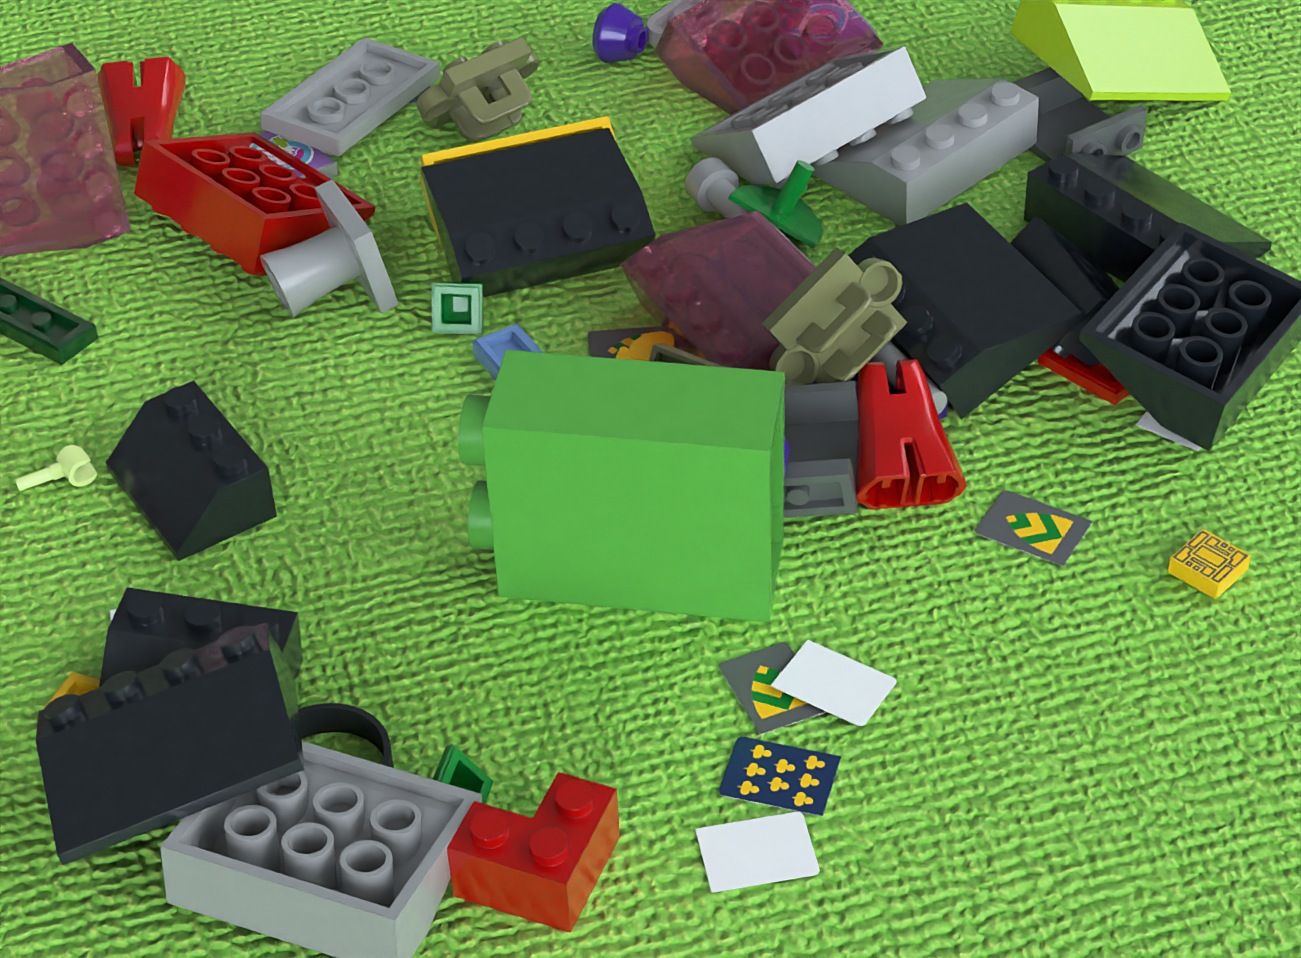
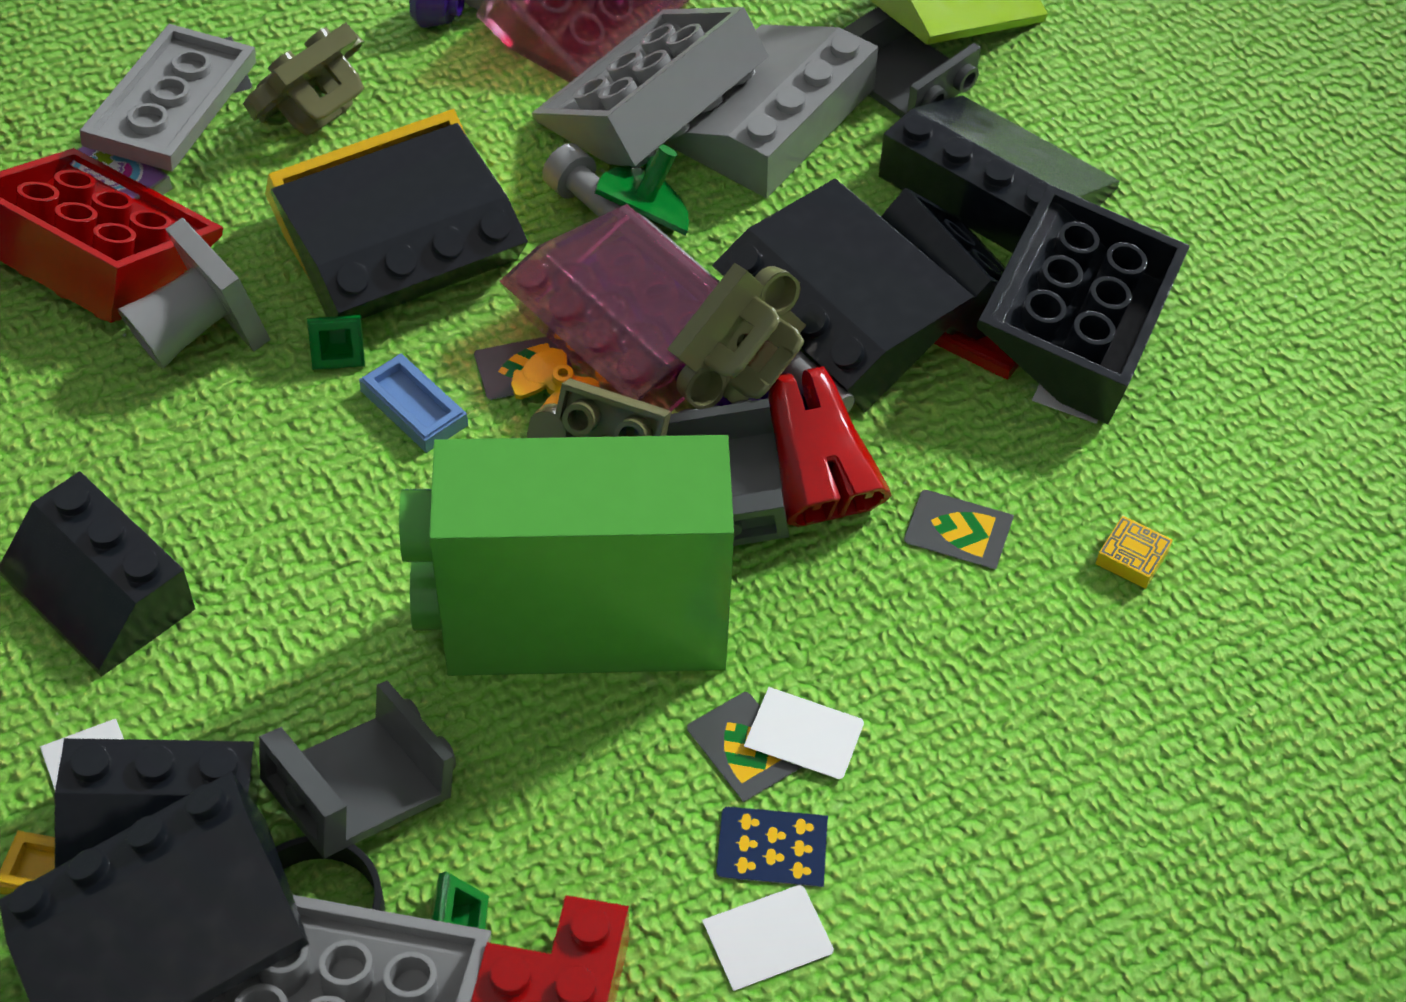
camera: 15 degrees left, 10 degrees up
none -> dark grey panel [259,681,456,859]

